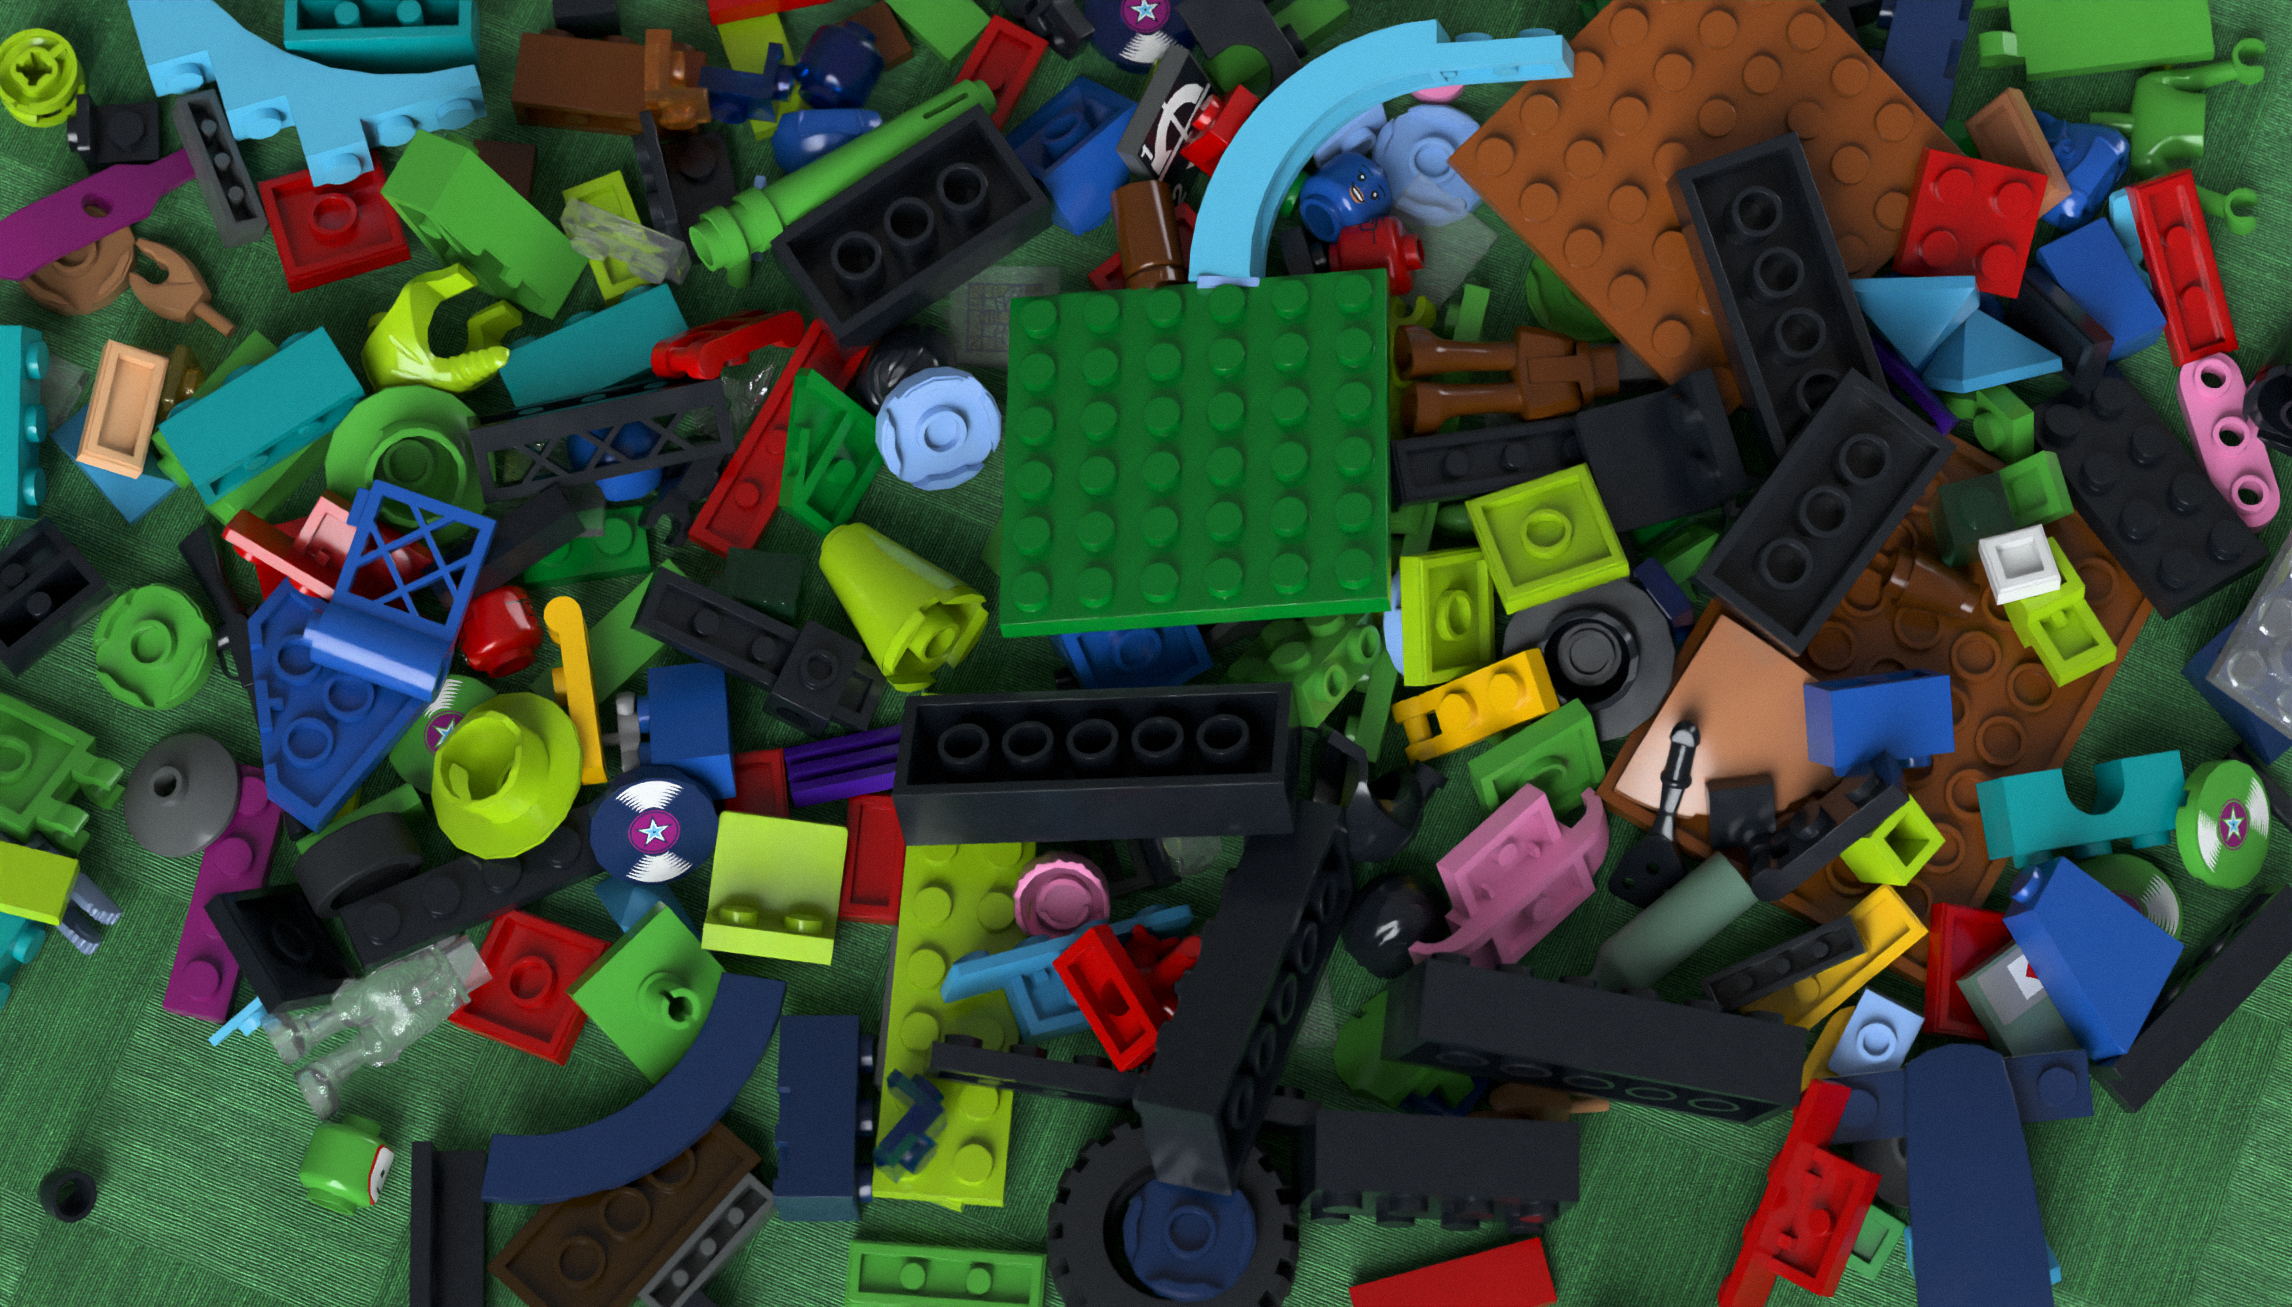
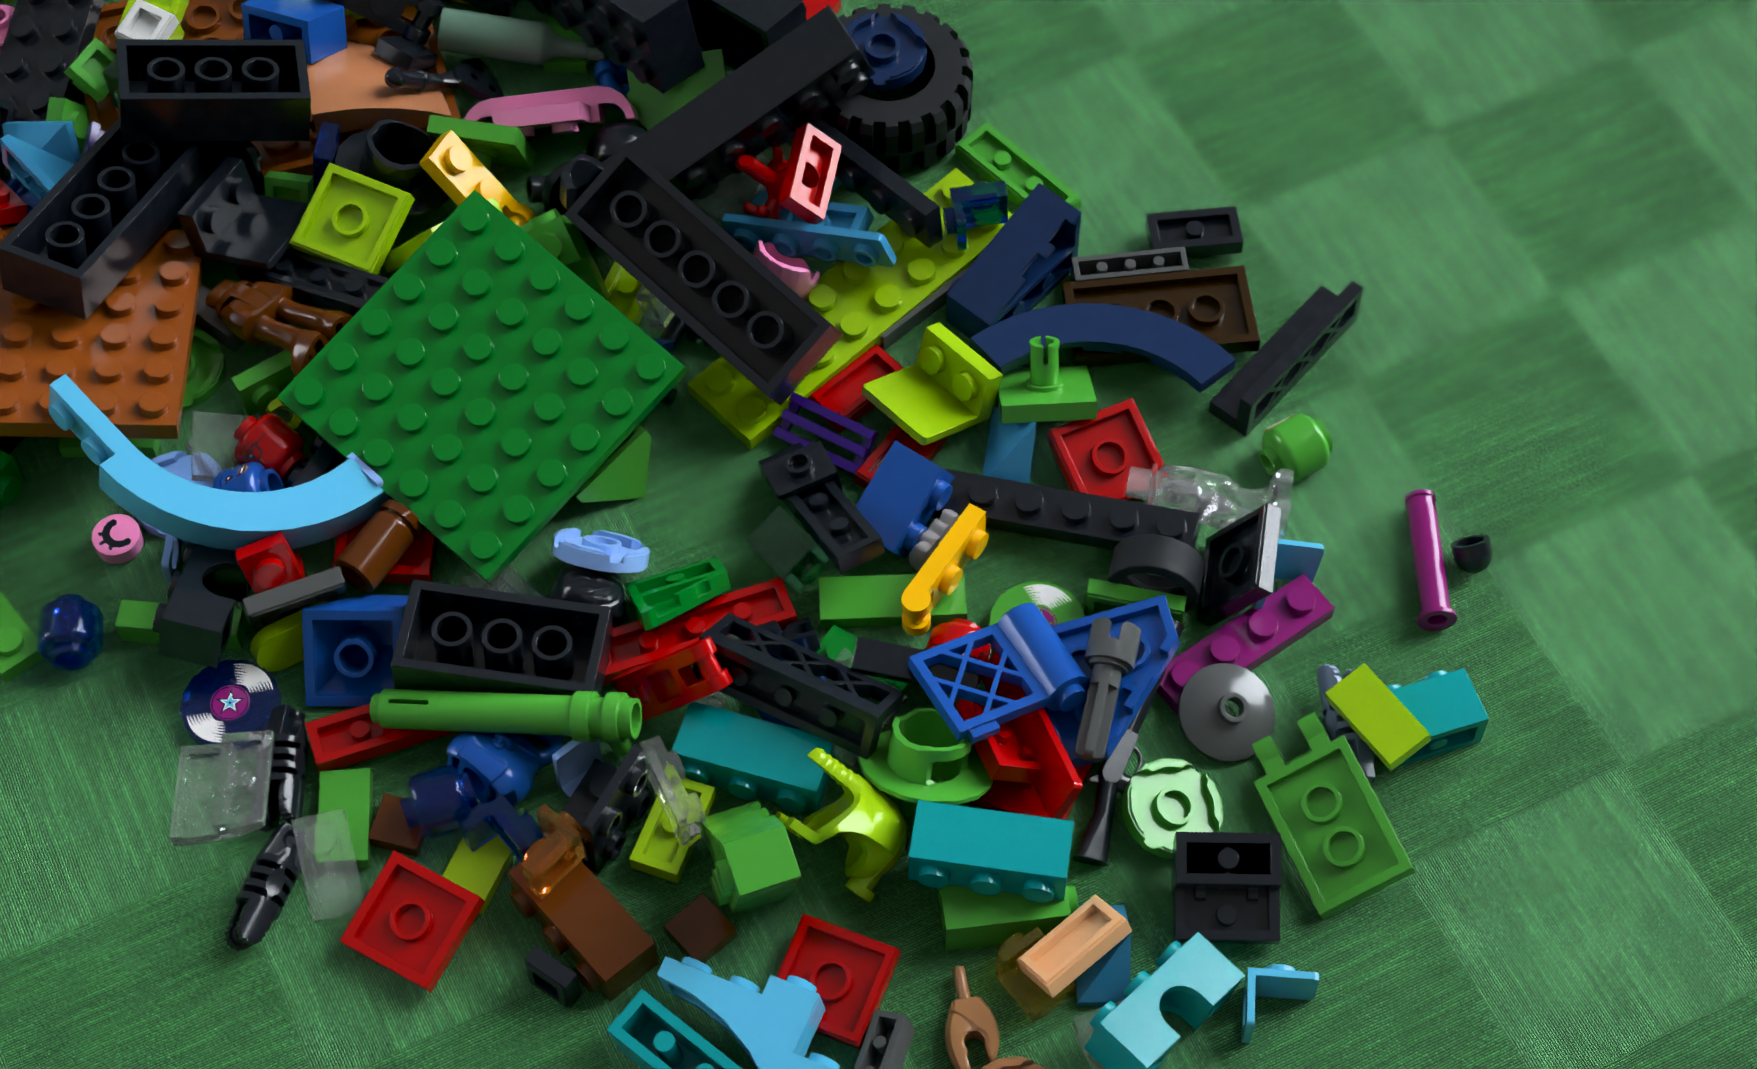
camera: 140 degrees left, 15 degrees down
lime helmet [431,692,584,860] -> none
dark blue tile [587,766,719,885] -> none
lime cone [819,522,989,693] -> none
none -> dark grey piece [1074,617,1142,762]
none -> magenta pin [1405,489,1457,631]

